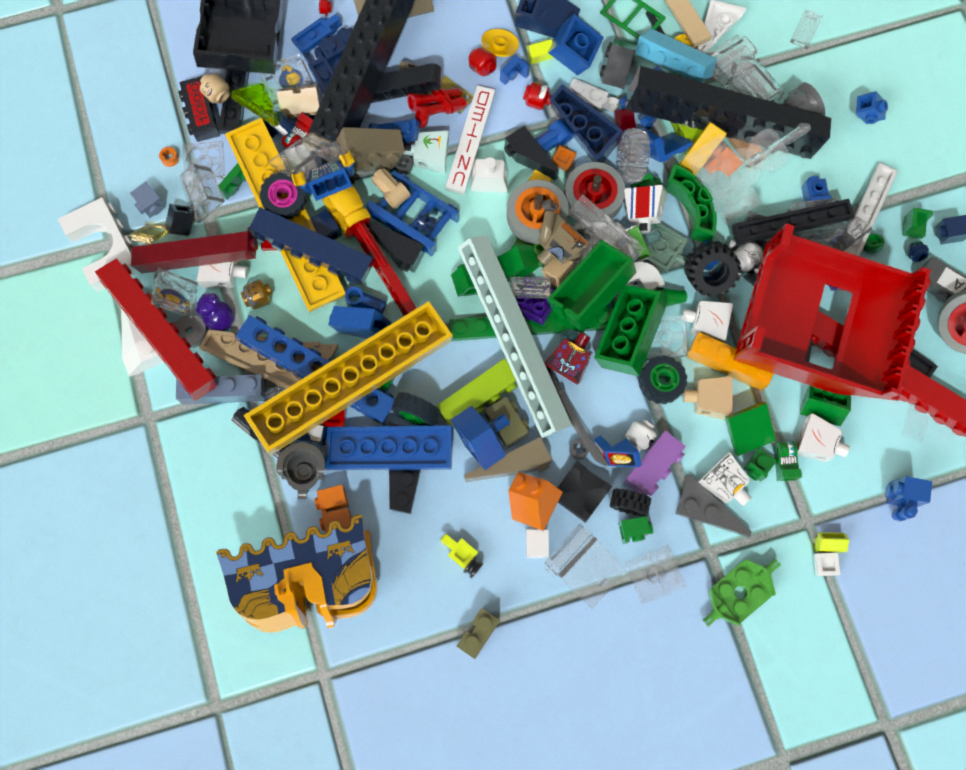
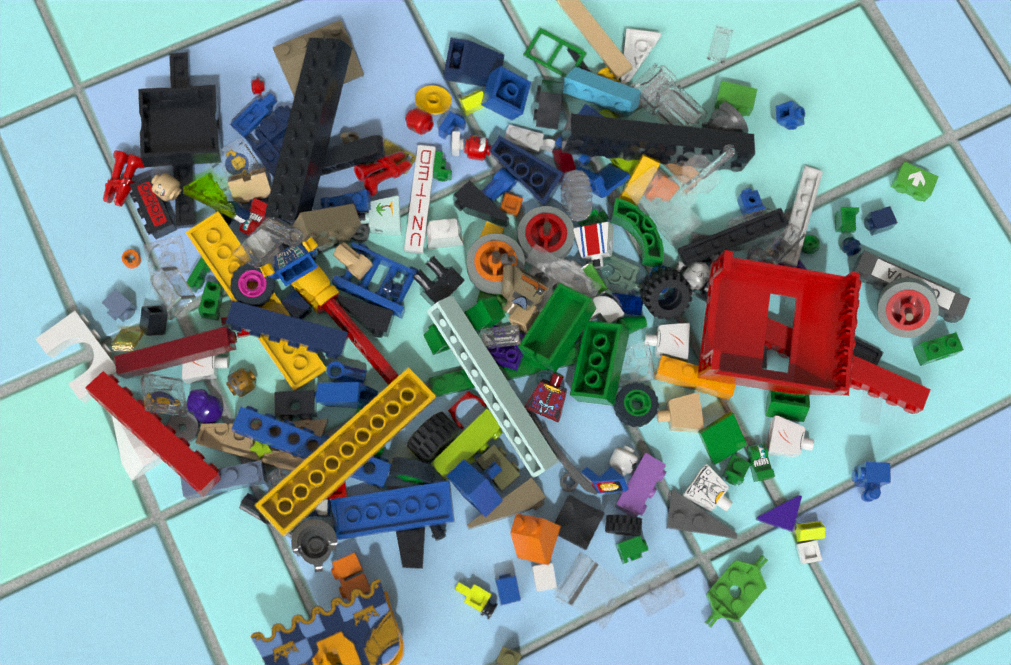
camera: 15 degrees left, 0 degrees up
none -> red piece [103,150,146,207]
none -> green leg [198,281,224,321]
none -> lime piece [249,441,273,459]
none -> black brick [274,390,317,421]
none -> black tyre [407,411,459,463]
none -> black brick [412,255,465,306]
none -> black pin [429,524,447,541]
none -> green bracket [433,151,452,182]
none -> red cap [448,391,487,430]
none -> white plate [452,131,464,156]
none -> blue brick [495,573,521,605]
none -> clear blue tile [612,292,643,316]
none -> bright green brick [714,81,757,116]
none -> dark purple tile [756,495,802,532]

